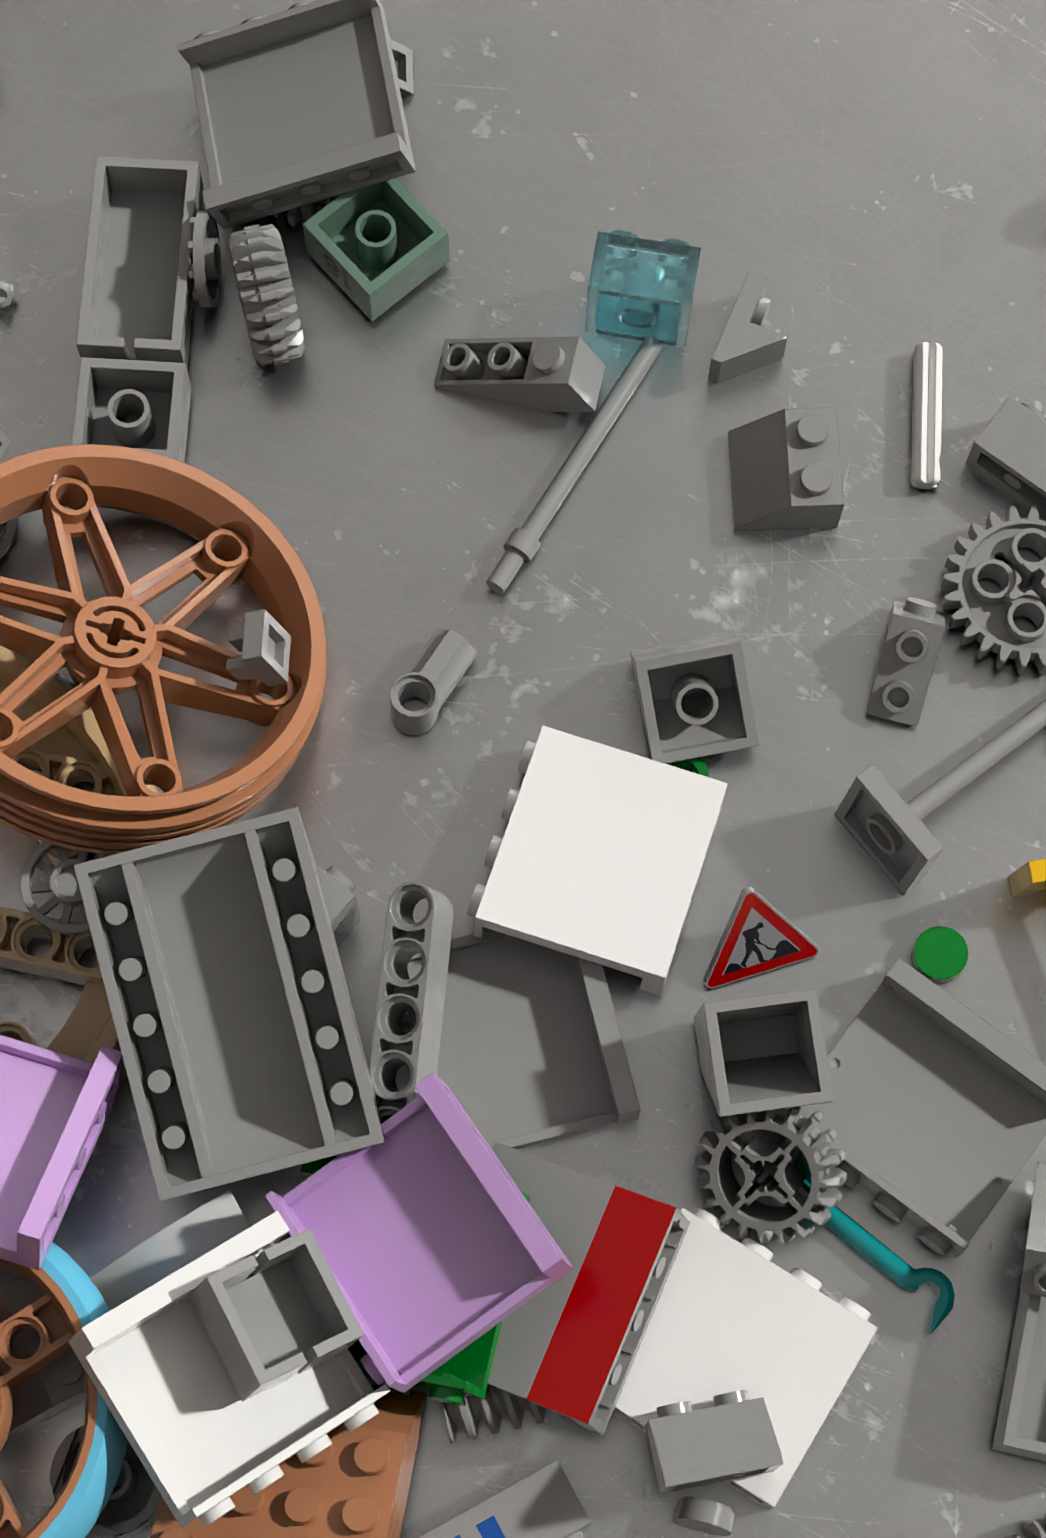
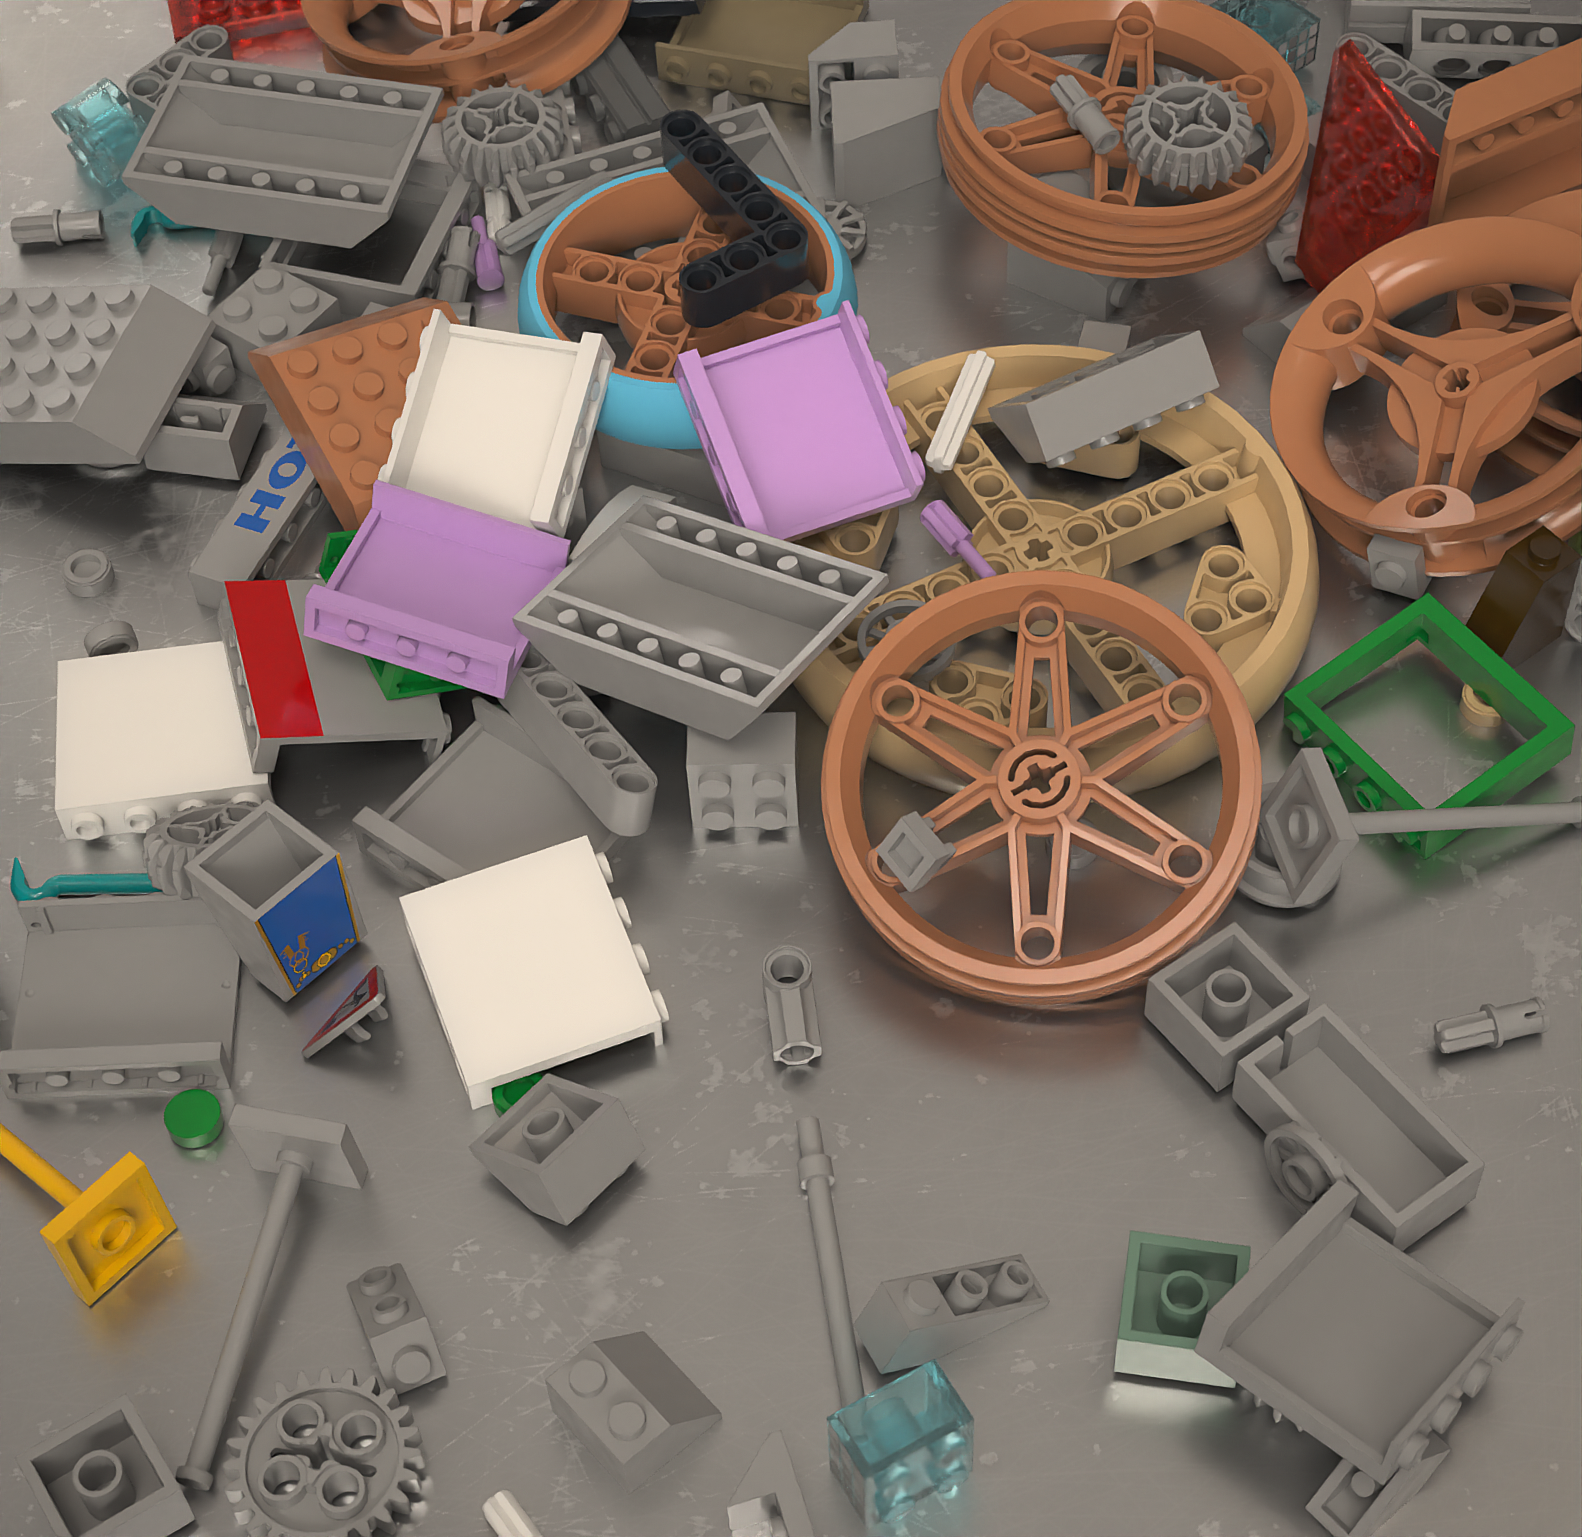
camera: 145 degrees right, 20 degrees down
light grey piece [190,1228,364,1402] -> none
light grey gear [228,224,305,366] -> none
light grey slope [646,1390,783,1494] -> none

